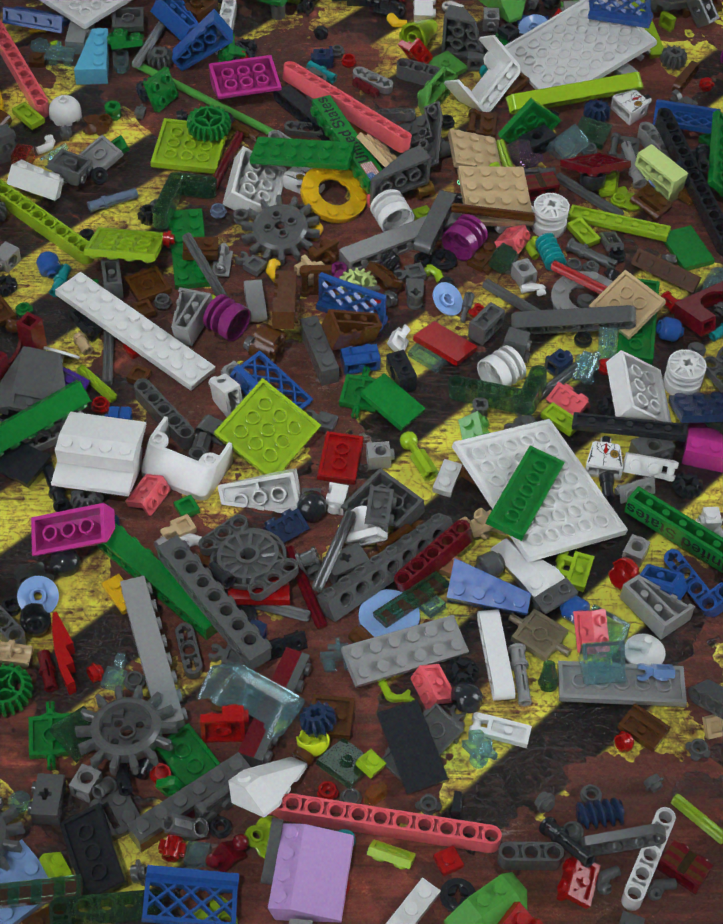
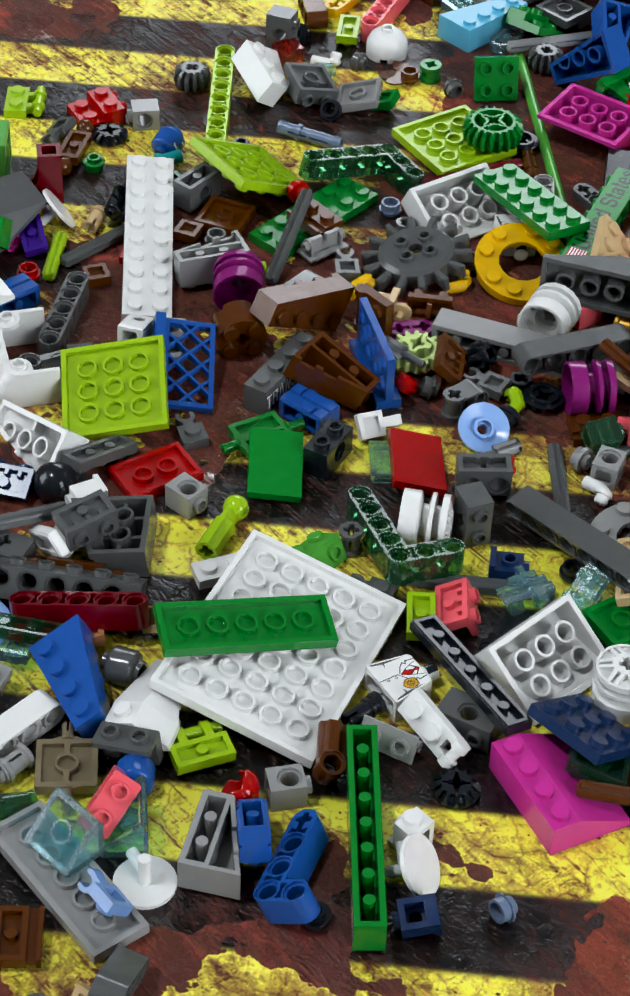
camera: 50 degrees right, 10 degrees down
none -> dark grey plate [61,435,138,473]
none -> reddish brown piece [312,719,347,786]
none -> light grey plate [570,446,594,472]

